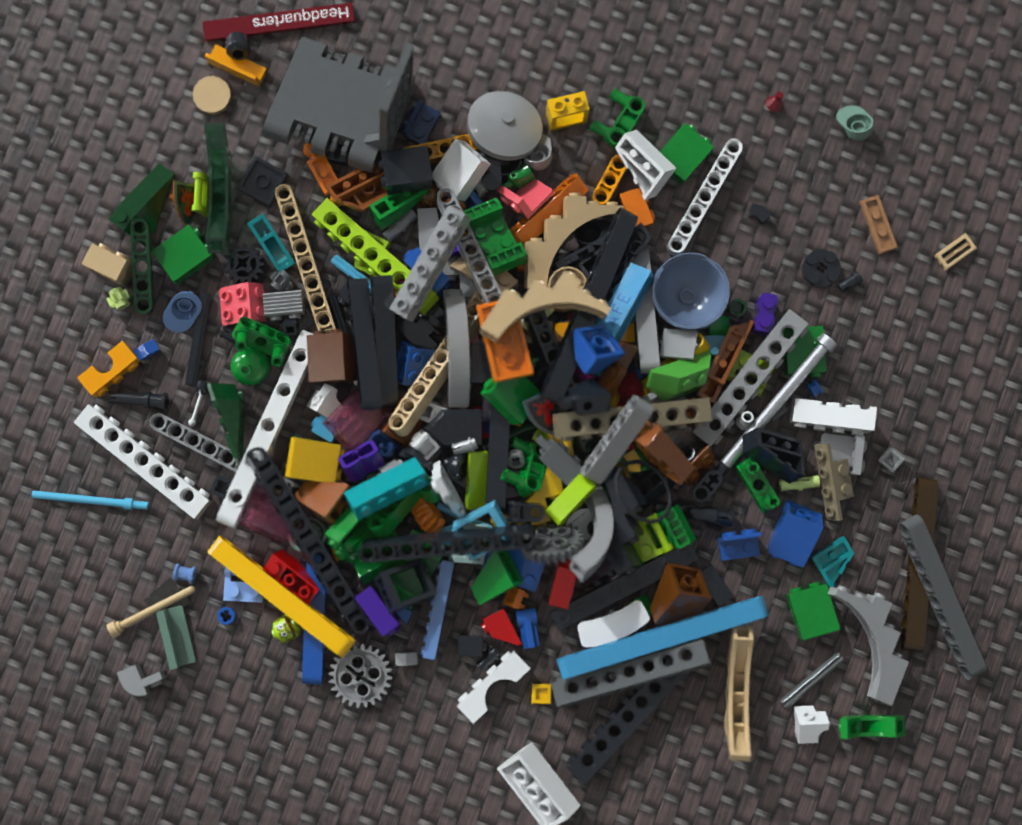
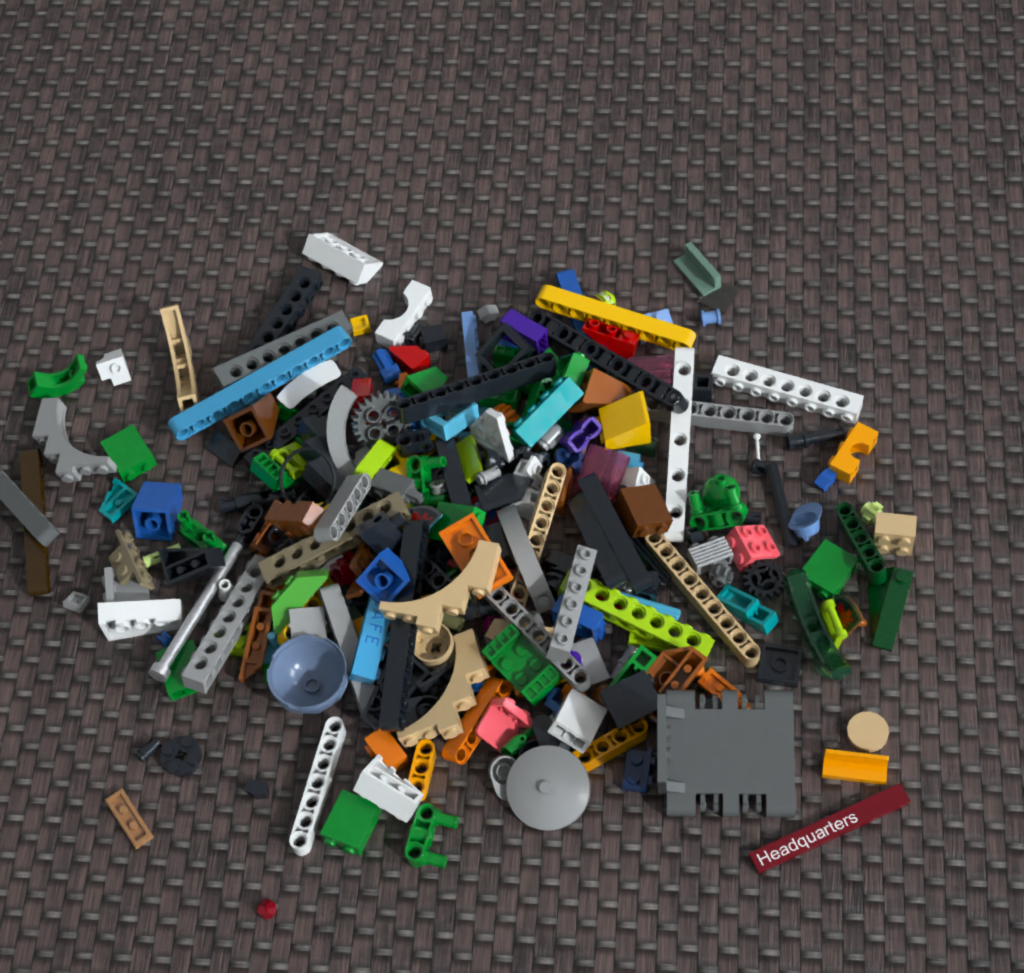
camera: 175 degrees right, 25 degrees down
medium azure bar [32,490,149,510] -> none
tan piece [107,586,195,638] -> none
light grey brick [117,664,167,696] -> none
dark green wedge [207,383,245,466] -> none
blue bush [217,607,236,625] -> none
black head [225,32,251,60] -> none
light grey gear [329,643,393,708] -> none
blue bracket [397,341,443,385] -> none
yellow window [546,91,589,131] -> none
blue bracket [717,529,762,561] -> none
dark green tile [728,298,748,318] -> none
dark purple brick [751,293,778,336] -> none
dark grey axle [780,652,844,709] -> none
sand green cap [836,105,874,141] -> none
tan tile [934,233,977,271] -> none

